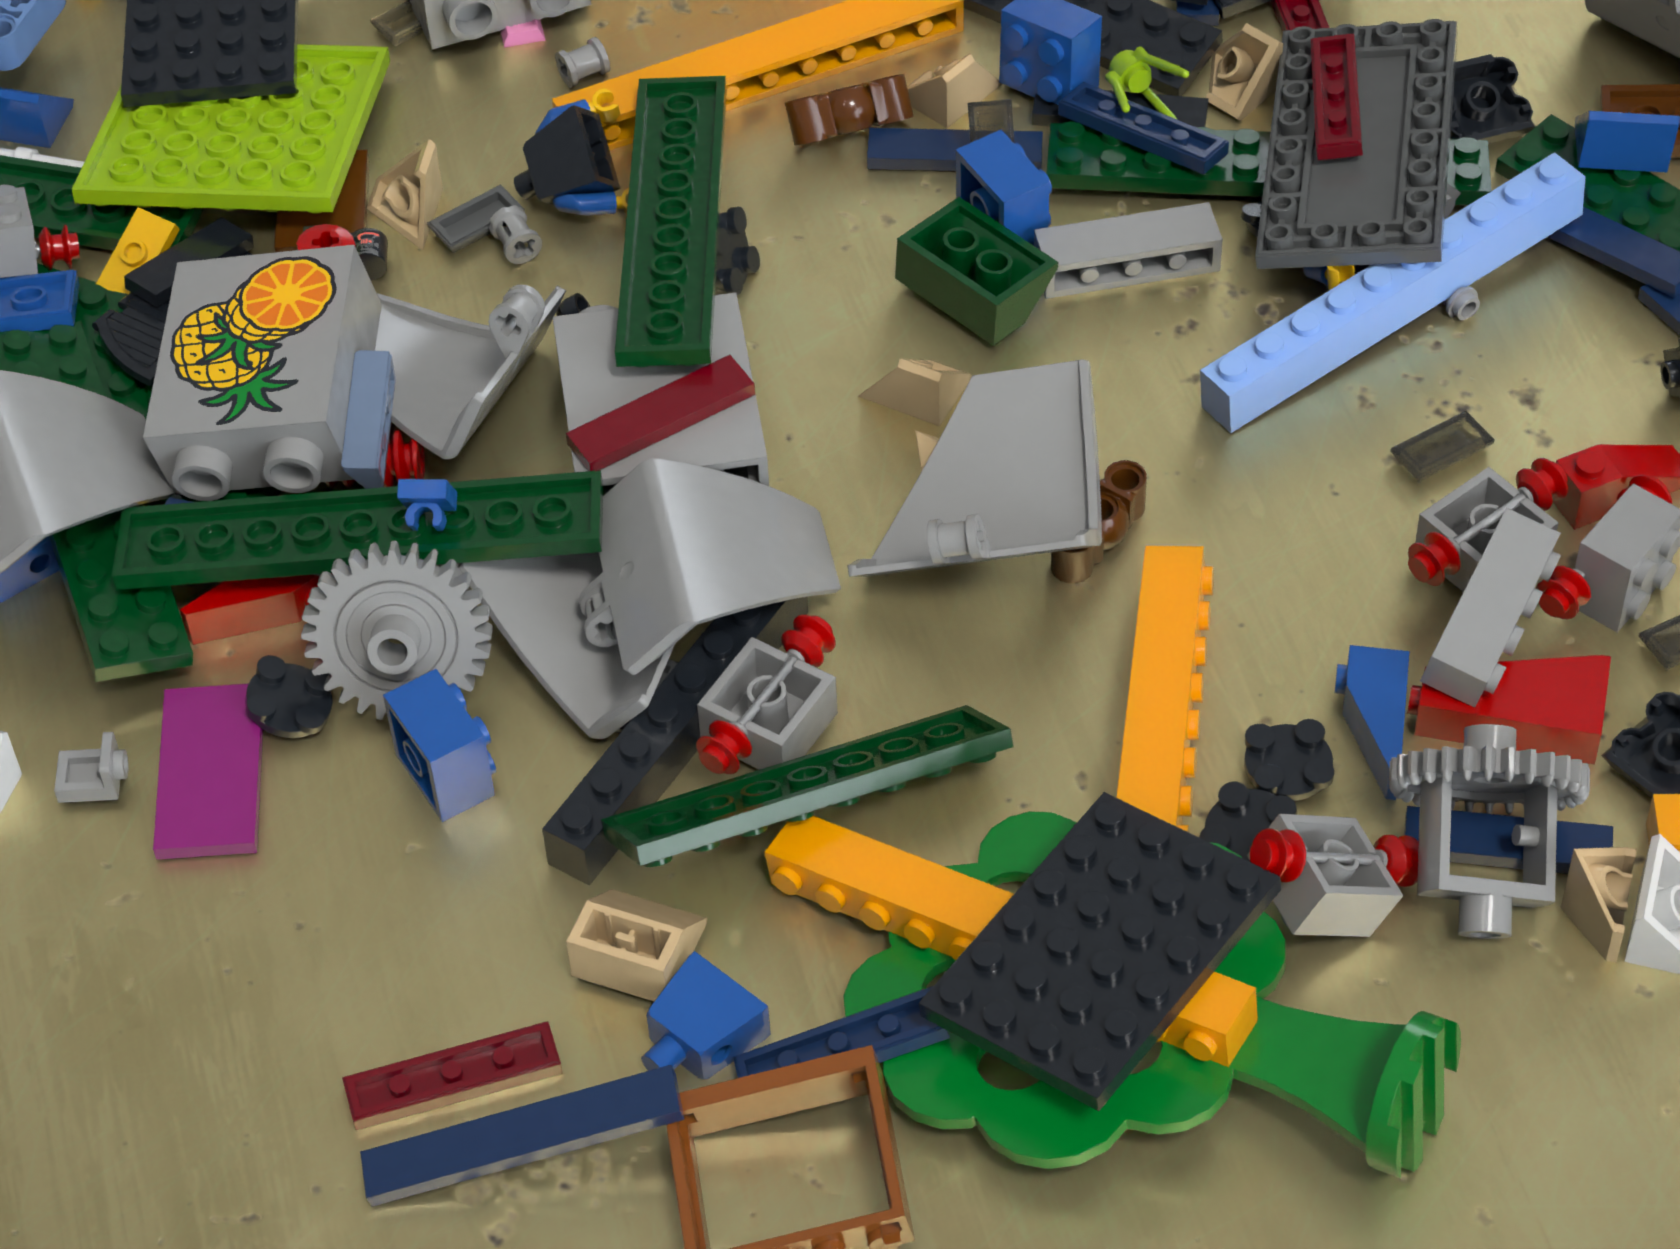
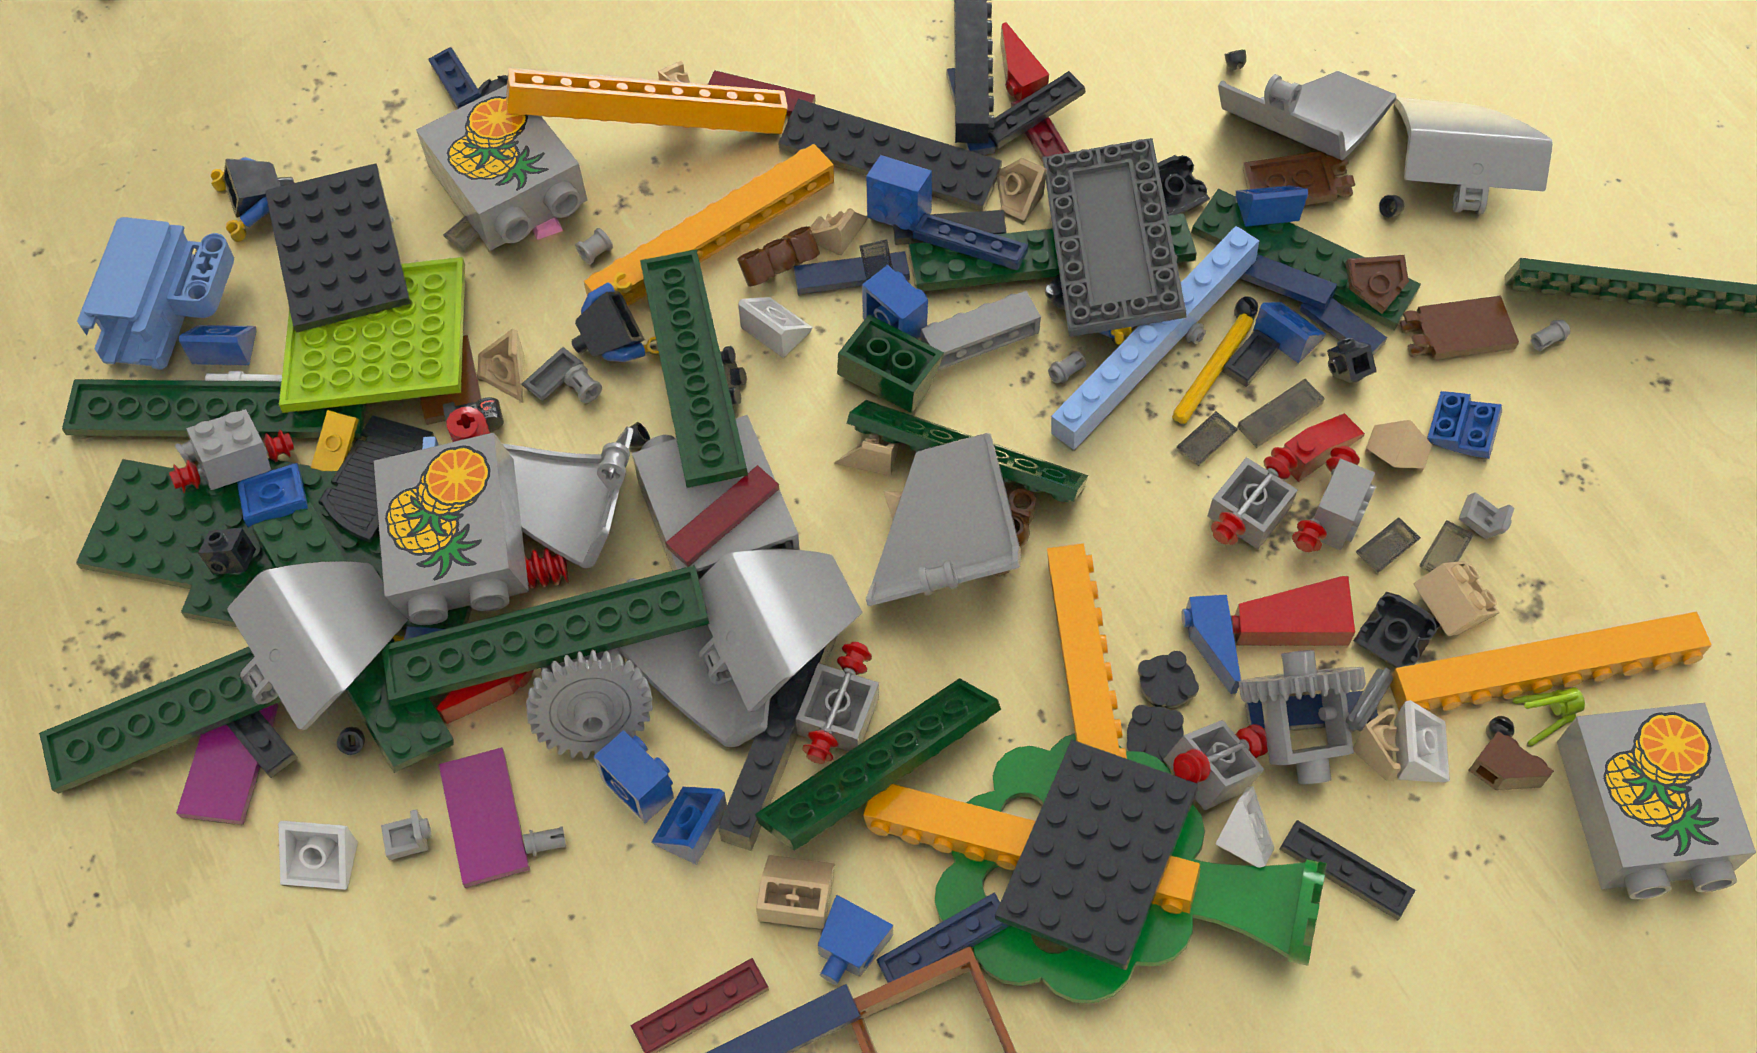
camera: 15 degrees left, 10 degrees up
black tile [124,217,254,308] -> none
black piece [245,655,333,738] -> none
sand blue slope [341,350,396,489] -> none
blue tile [397,479,457,531] -> none
lime plant [1105,47,1189,120] -> none
dark red tile [1311,33,1363,160] -> none
light grey brick [1420,508,1561,707] -> none
none -> black hinge [337,727,365,755]
none -> light grey pin [523,826,566,856]
none -> blue slope [651,786,727,865]
none -> white slope [738,297,813,358]
none -> dark green plate [846,400,1088,502]
none -> light grey pin [1048,351,1086,383]
none -> yellow axle [1172,314,1254,424]
none -> white slope [1216,786,1274,868]
none -> black tile [1222,329,1280,387]
none -> black hinge [1234,296,1258,320]
none -> clear smoke tile [1237,379,1325,448]
none -> blue slope [1253,302,1326,364]
none -> black tile [1279,820,1416,920]
none -> dark grey axle [1346,668,1393,732]

